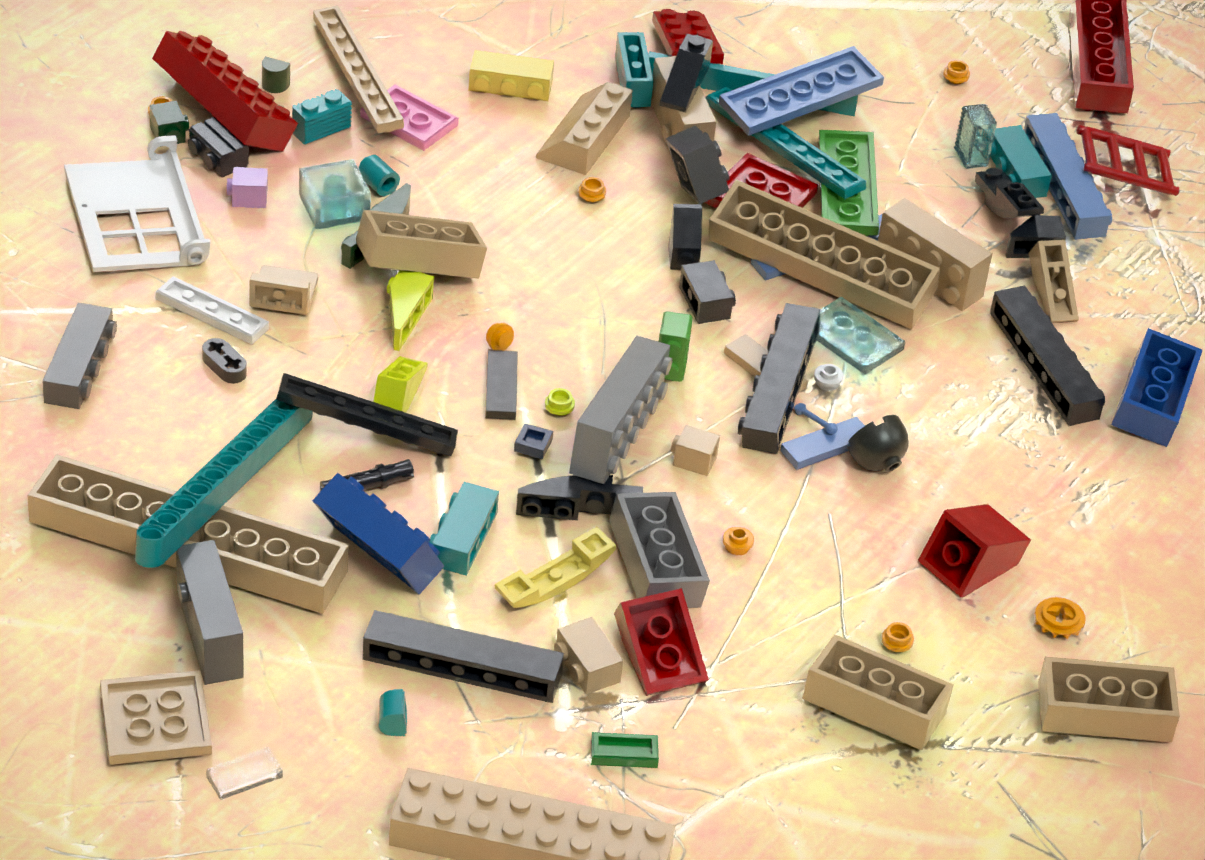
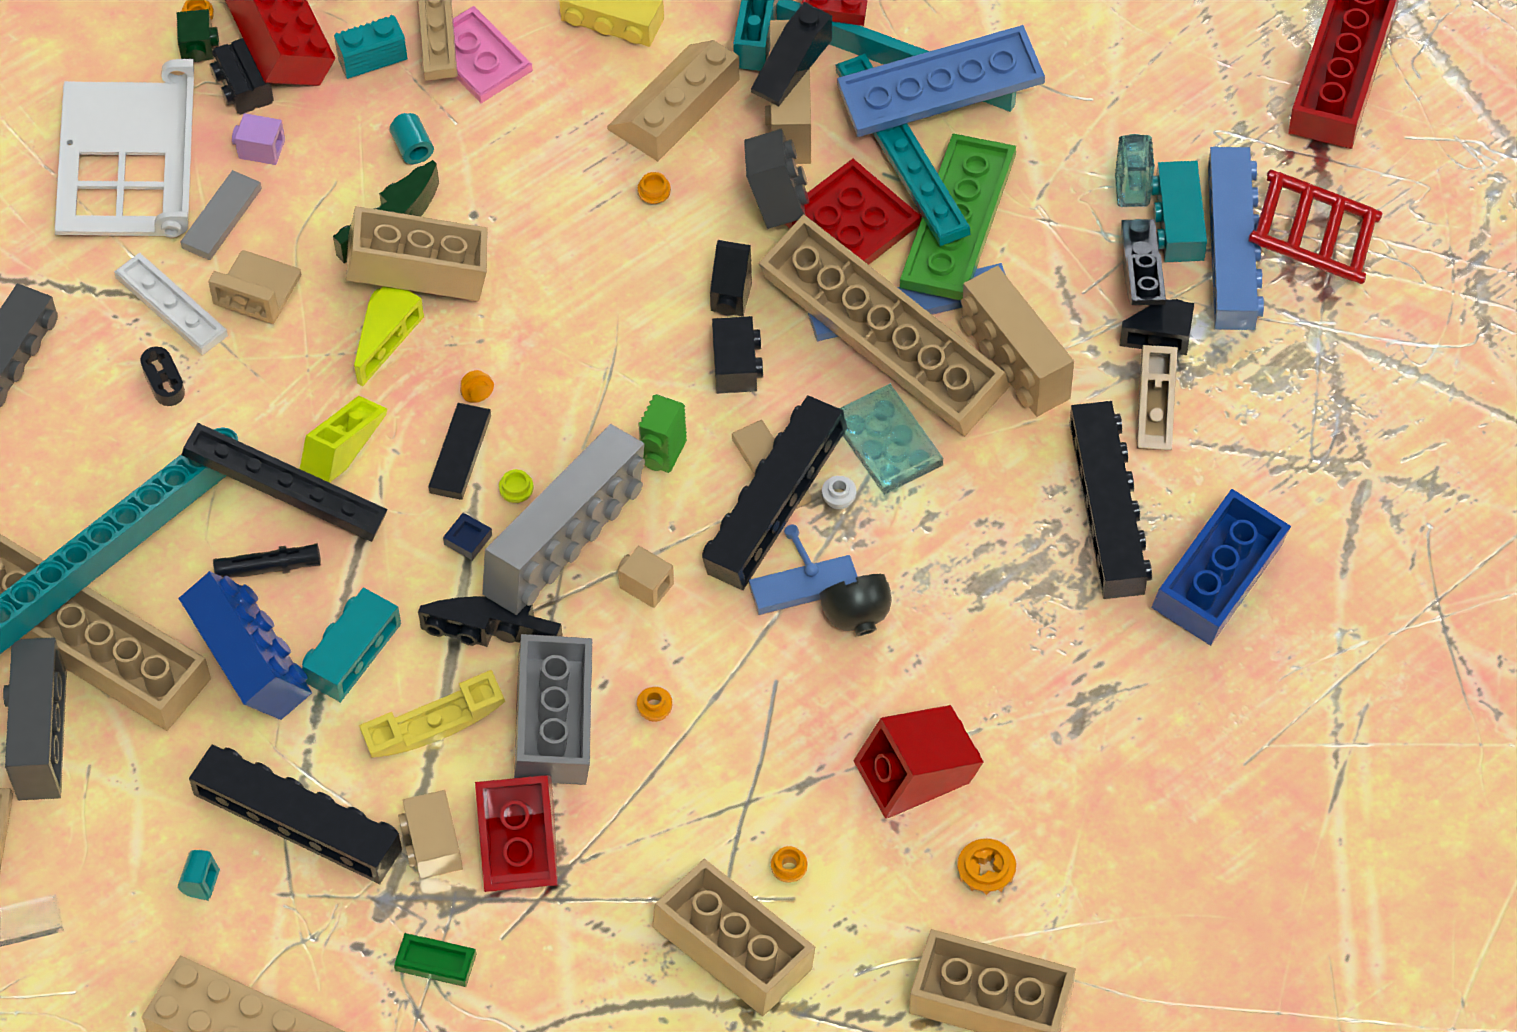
camera: 20 degrees right, 15 degrees up
clear light blue brick [299,159,371,229] -> none
light orange plate [943,60,970,84] -> none
none -> light grey tile [180,170,262,260]

